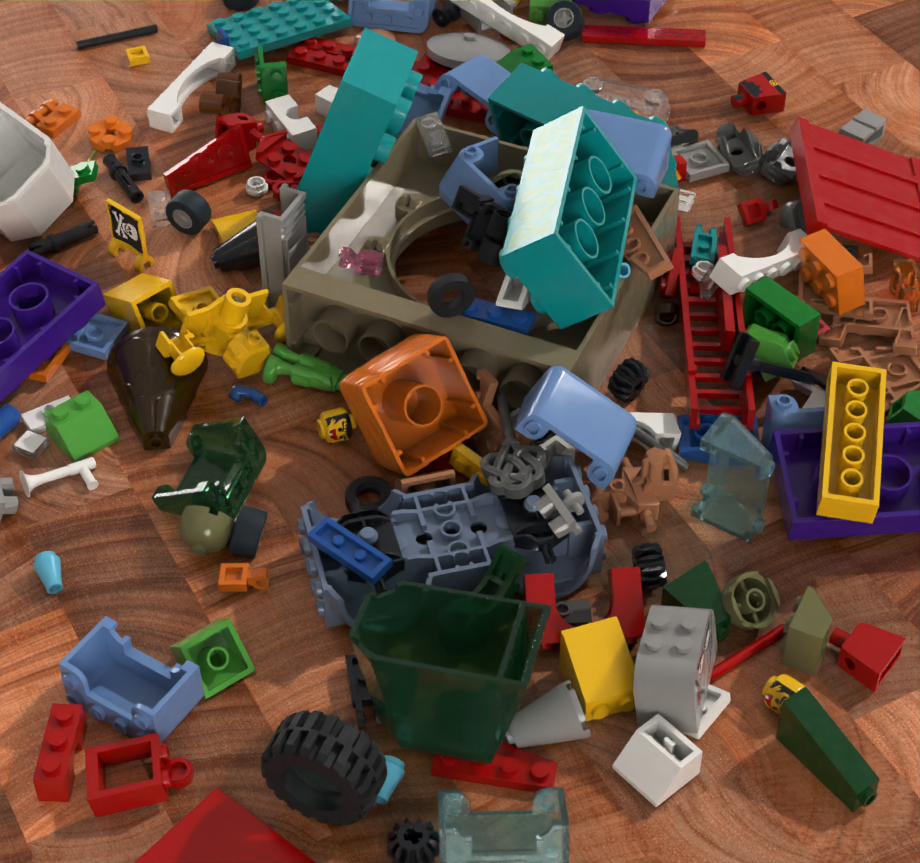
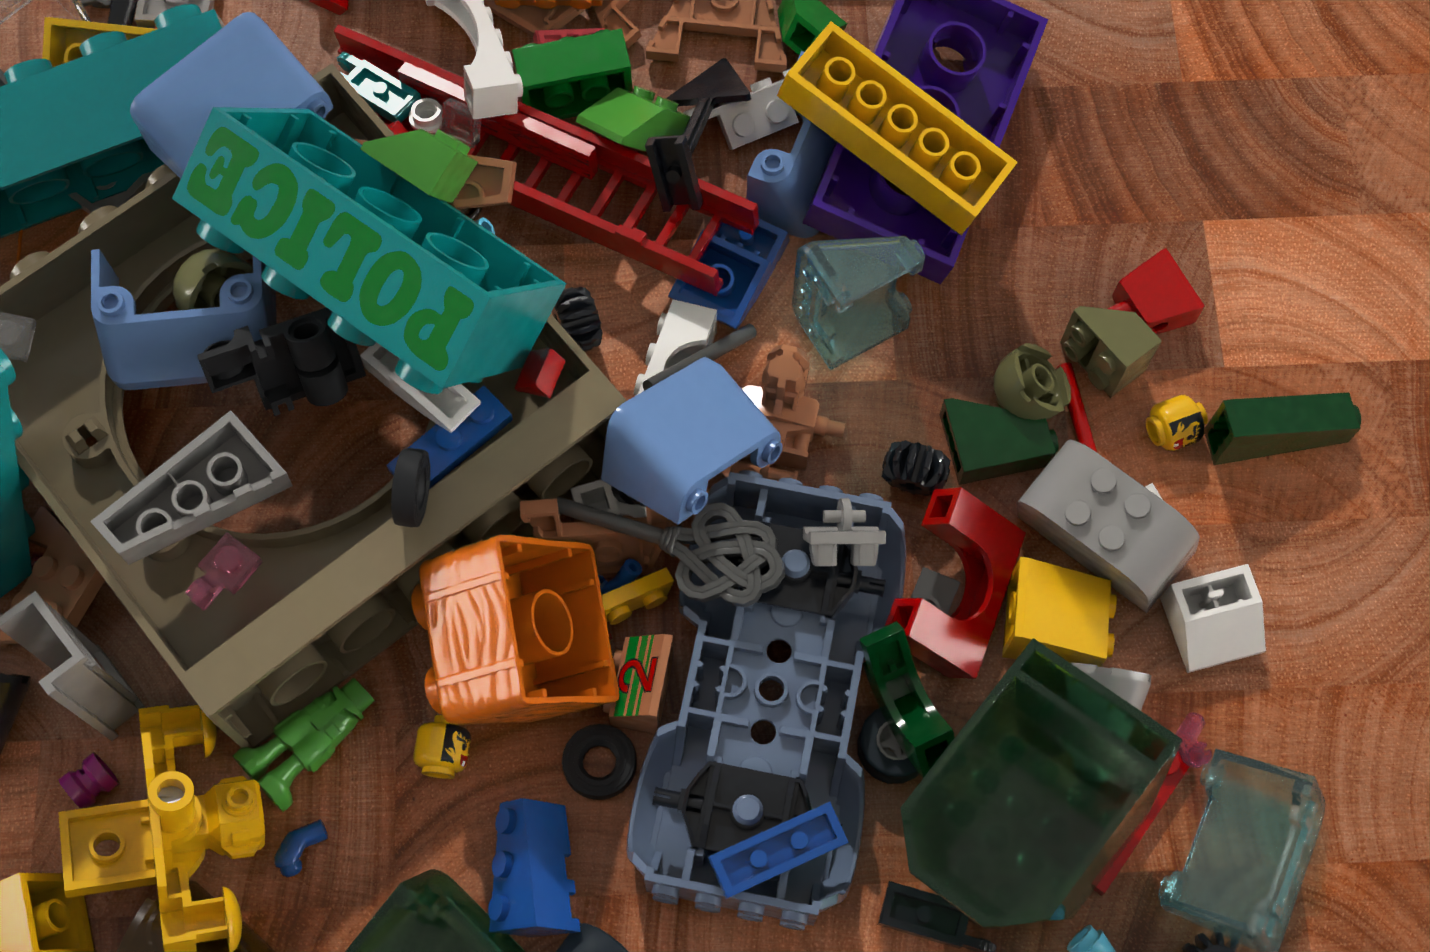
camera: 65 degrees left, 25 degrees up
none -> light grey wedge [90,410,293,565]
none -> bright green slope [360,129,478,203]
none -> blue wedge [488,798,581,937]
none -> red slope [514,348,566,398]
none -> clear pink arm [1173,712,1212,768]

